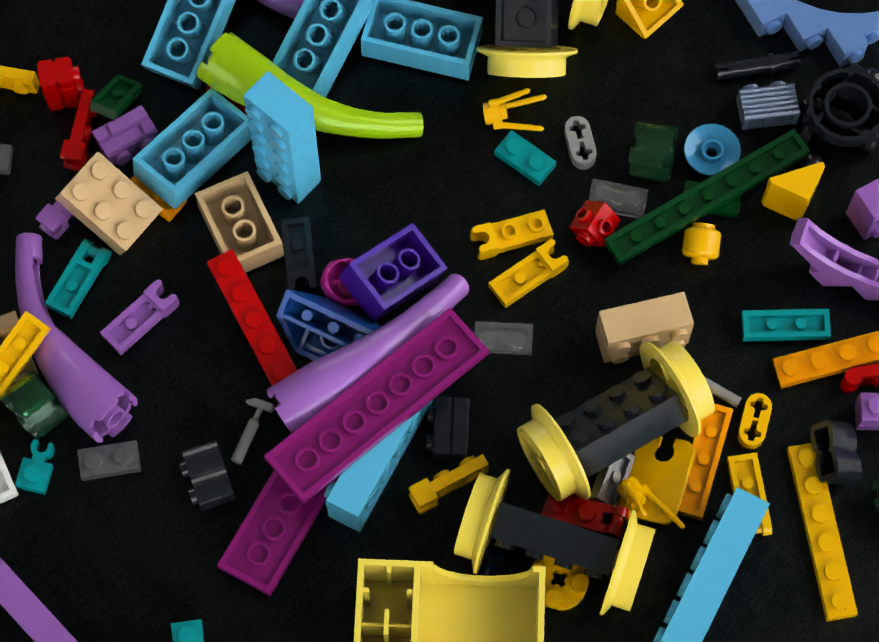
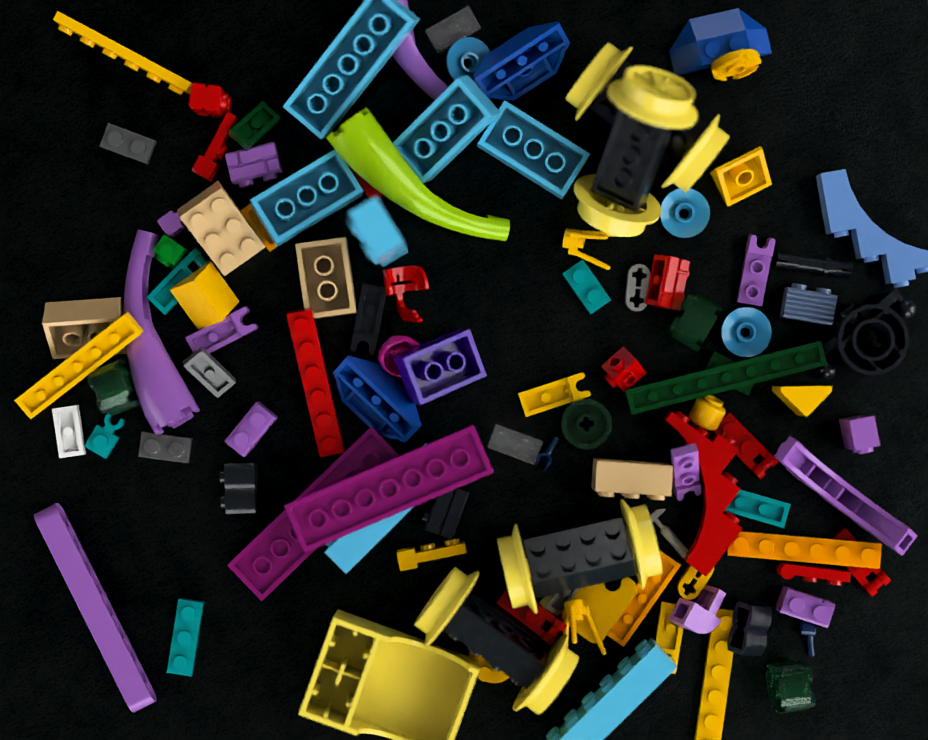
camera: 20 degrees right, 20 degrees up
light grey piece [231,398,275,464] -> none
medium lavender brick [267,274,469,433] -> none
yellow plate [470,210,554,260] -> none
clear plate [588,179,648,219] -> none
none -> green brick [153,234,189,270]
none -> yellow slope [169,261,240,330]
none -> plate [183,346,236,398]
none -> medium lavender brick [225,402,278,457]
none -> red helmet [383,265,429,323]
none -> dark blue hand [534,436,559,471]
none -> clear green brick [560,398,612,449]
none -> red brick [644,254,690,311]
none -> dark azure dish [660,188,710,238]
none -> red arch [664,411,743,576]
none -> medium lavender brick [668,585,726,634]
none -> medium lavender plate [670,443,701,501]
none -> red plate [713,412,778,479]
none -> medium lavender plate [736,234,775,306]

